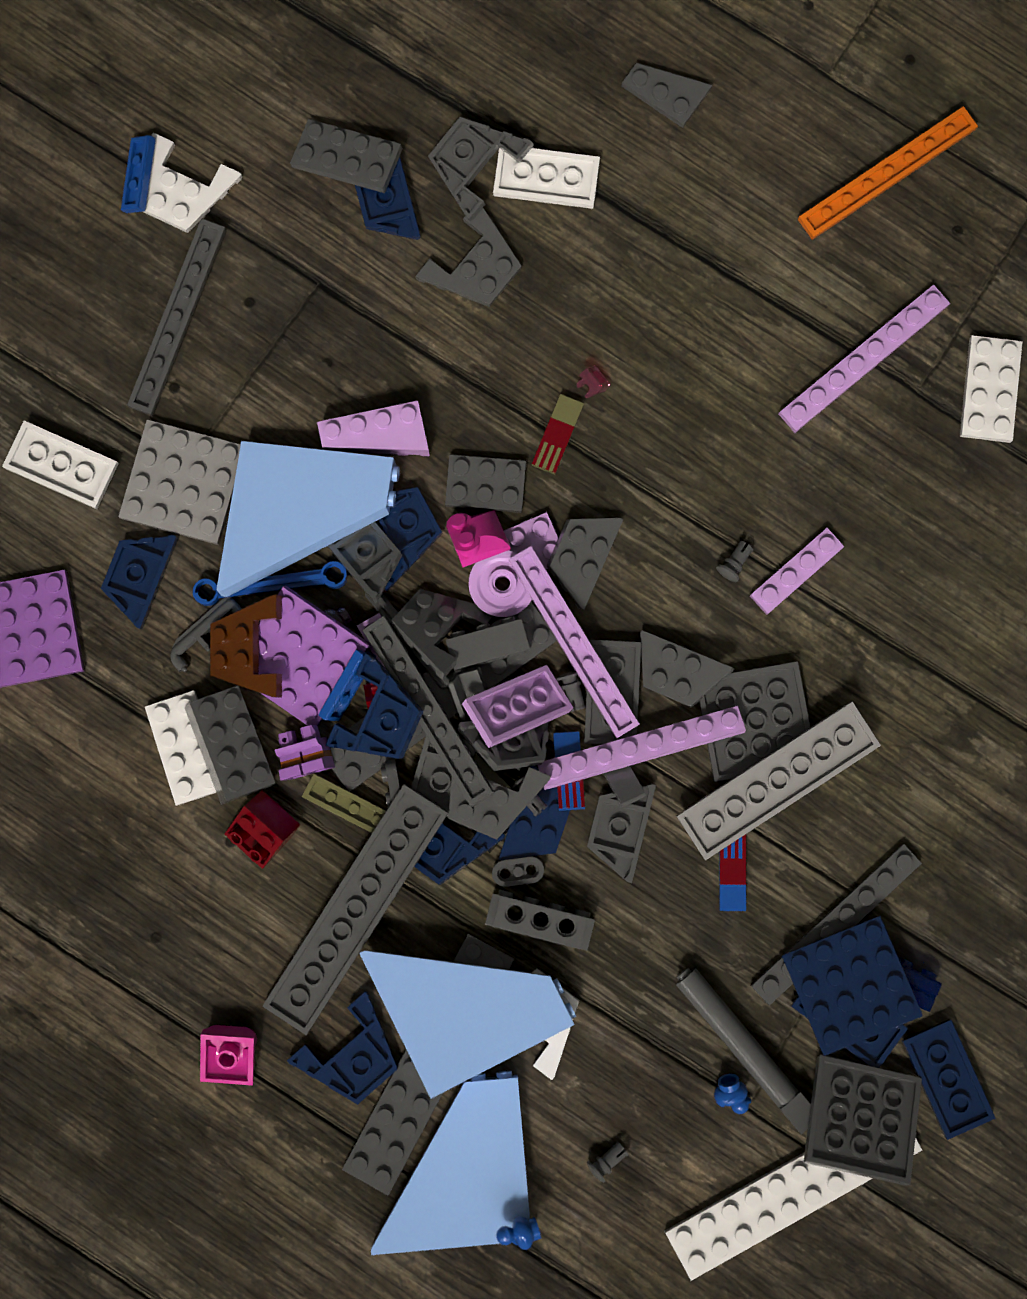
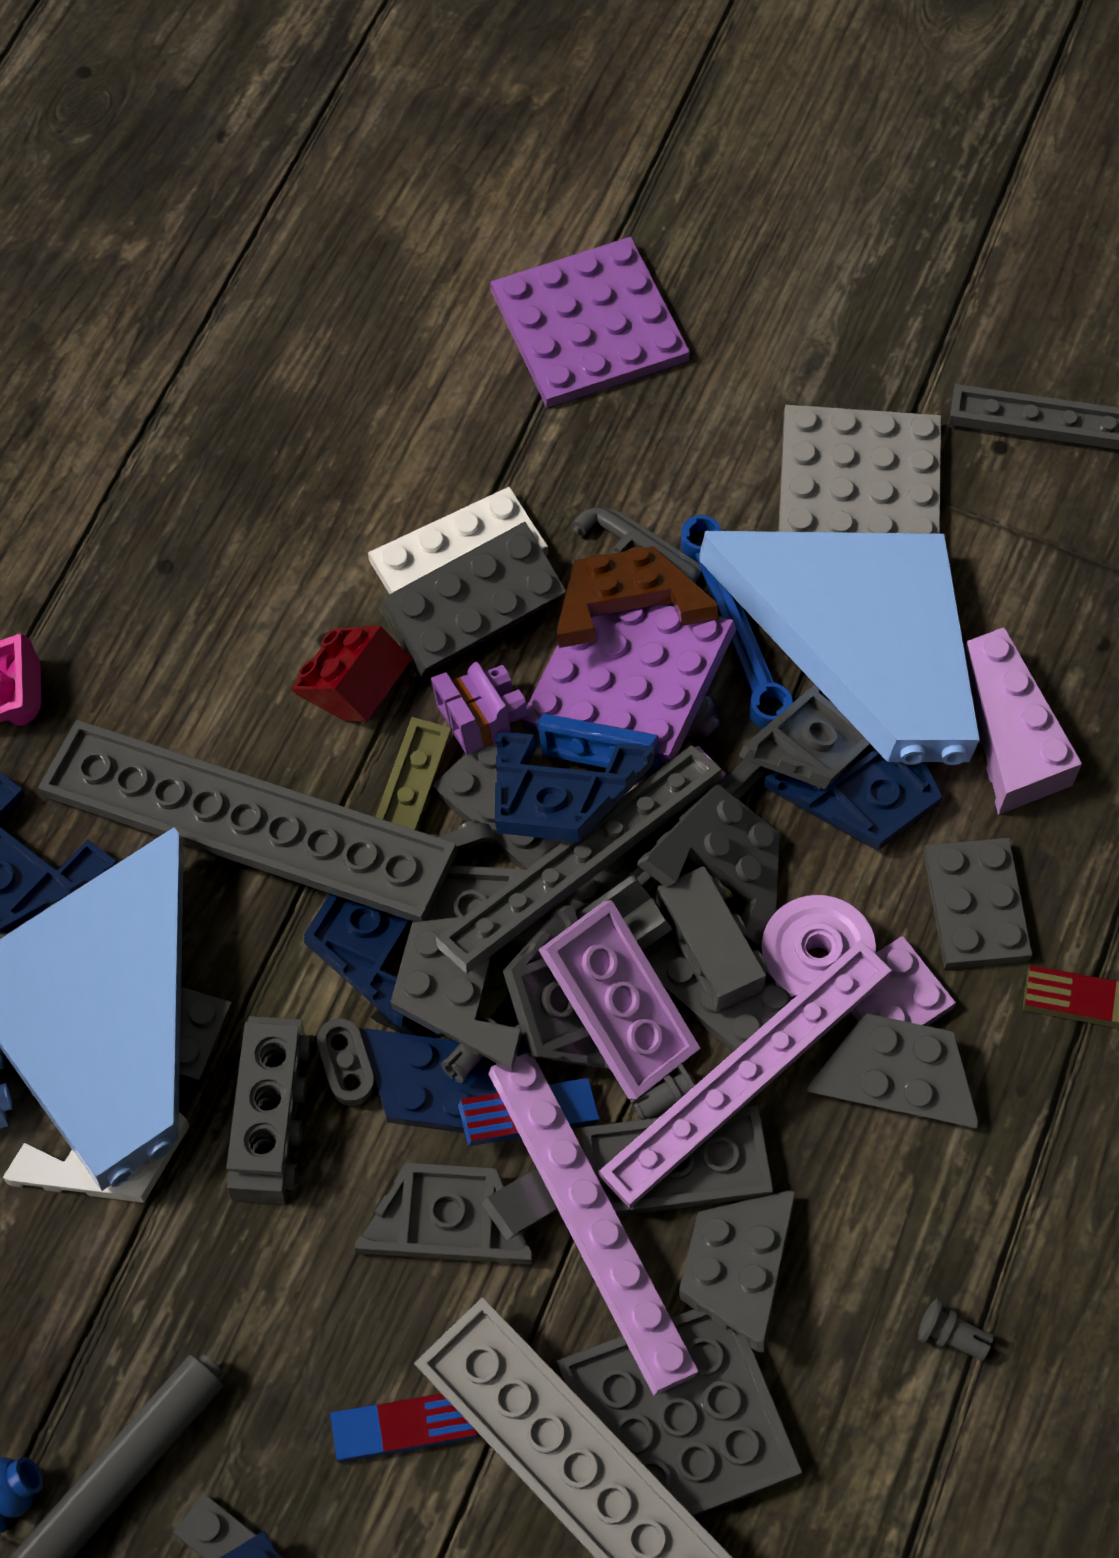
camera: 80 degrees right, 20 degrees down
white plate [2,421,119,509] -> none
dark blue wing [101,535,178,630] -> none
dark pink slope [446,510,511,567] -> none
lavender plate [750,528,844,615] -> none

